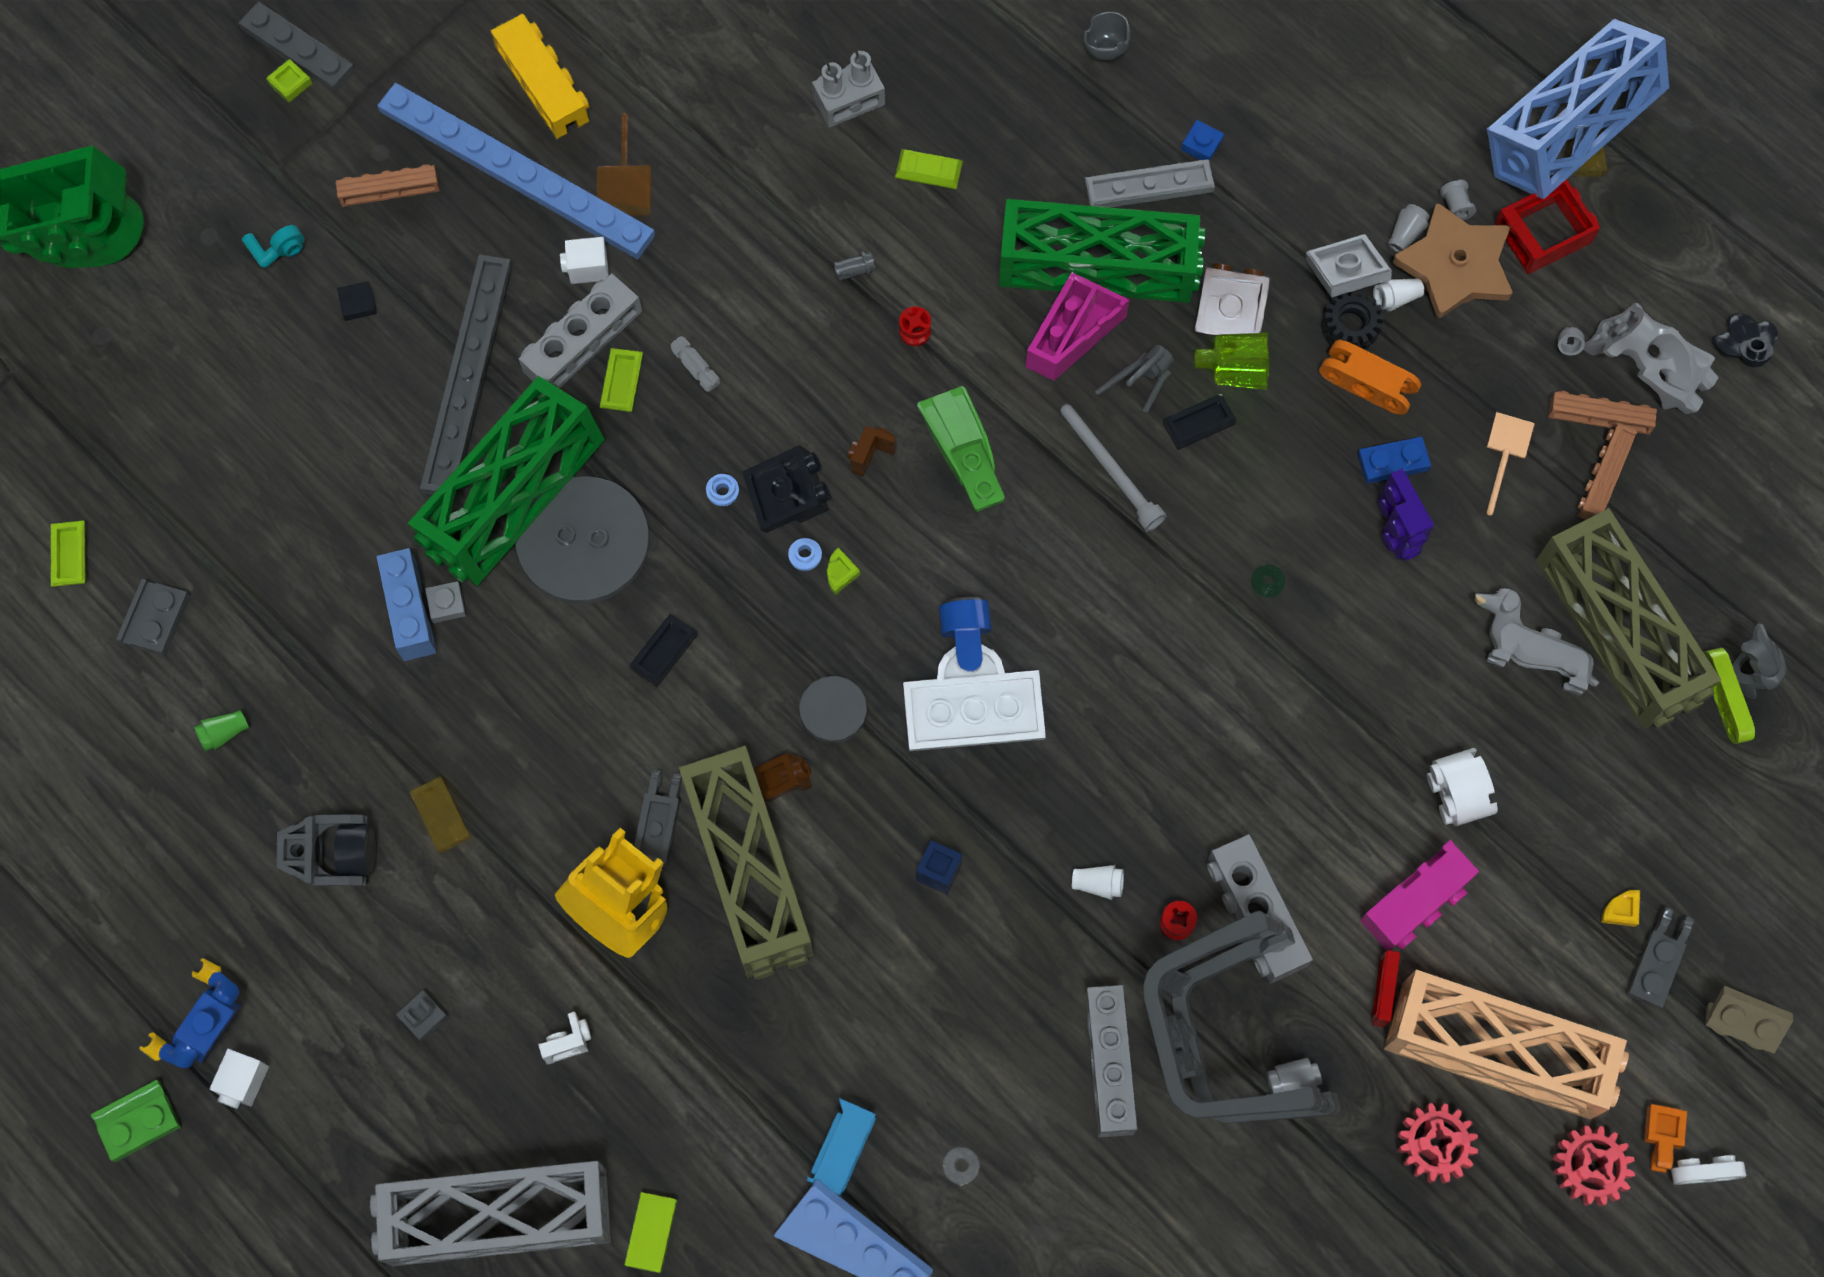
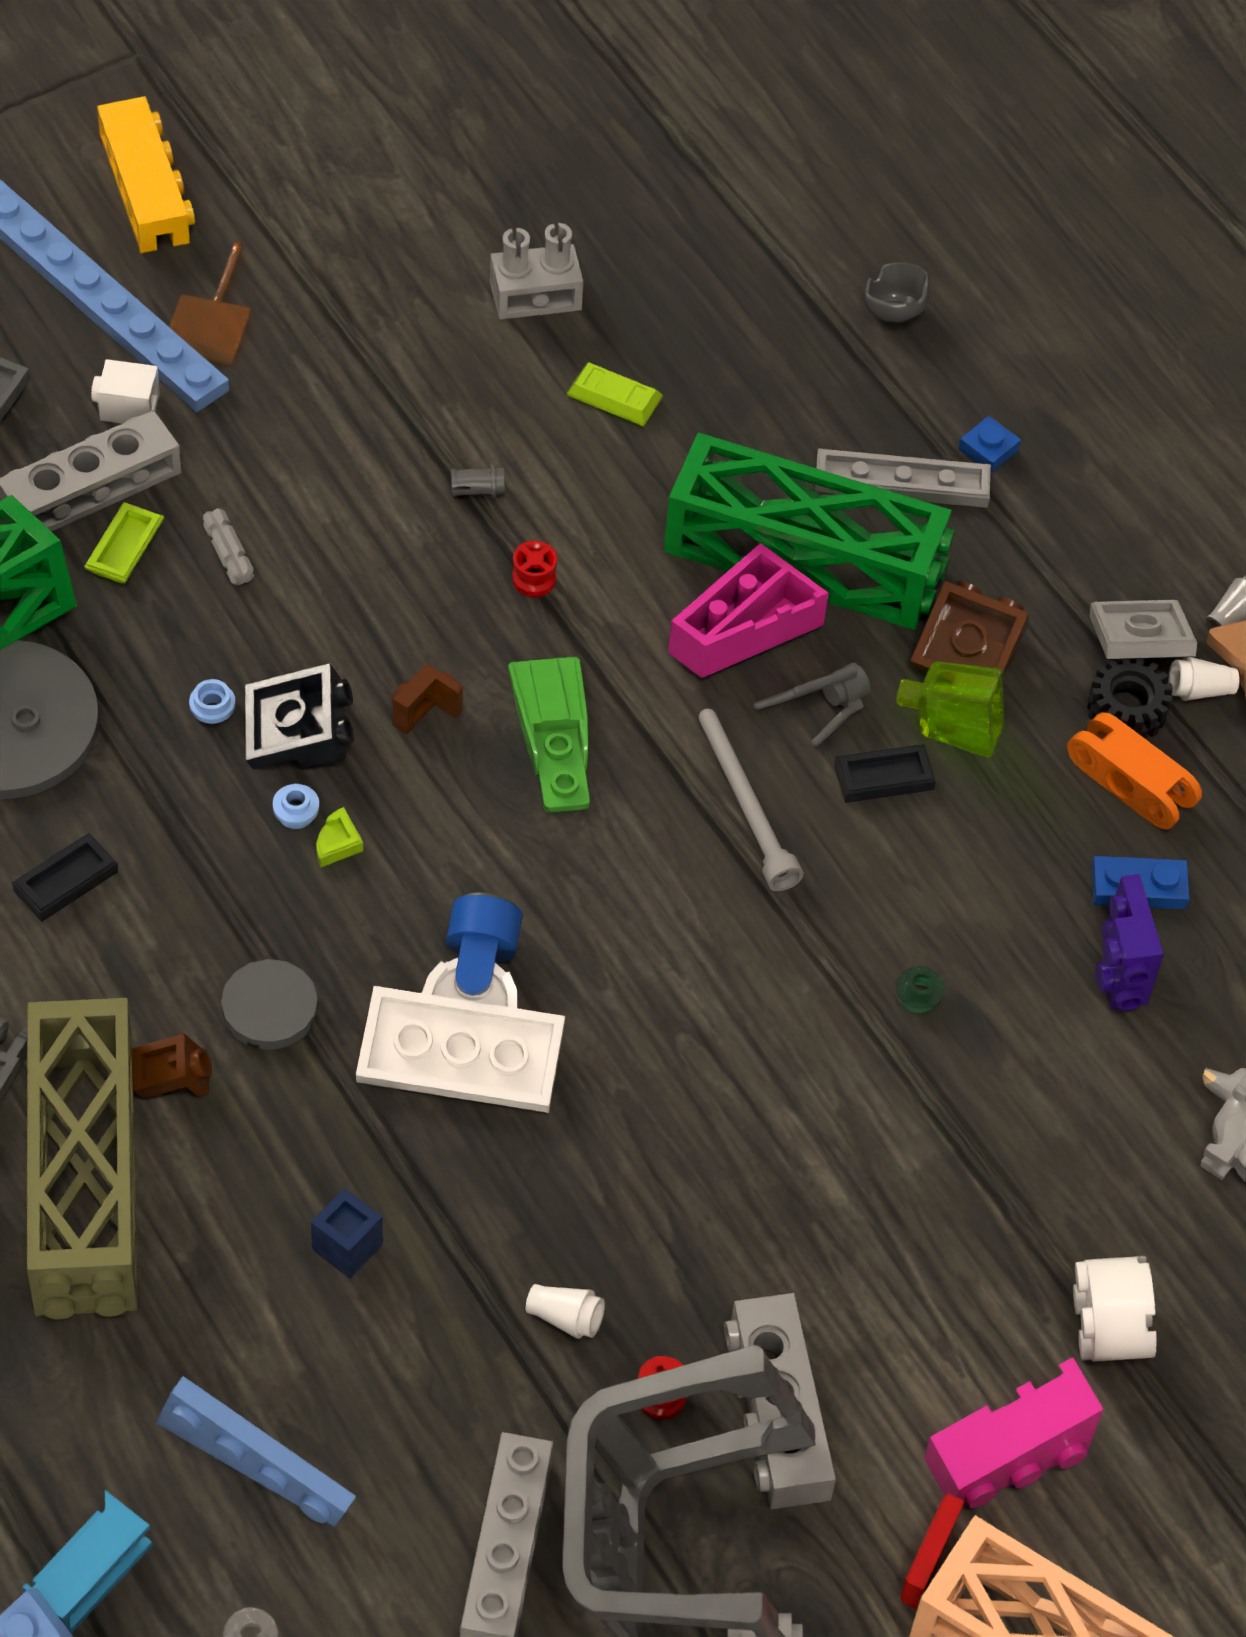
camera: 10 degrees right, 15 degrees down
none -> medium blue wing [156,1376,356,1527]

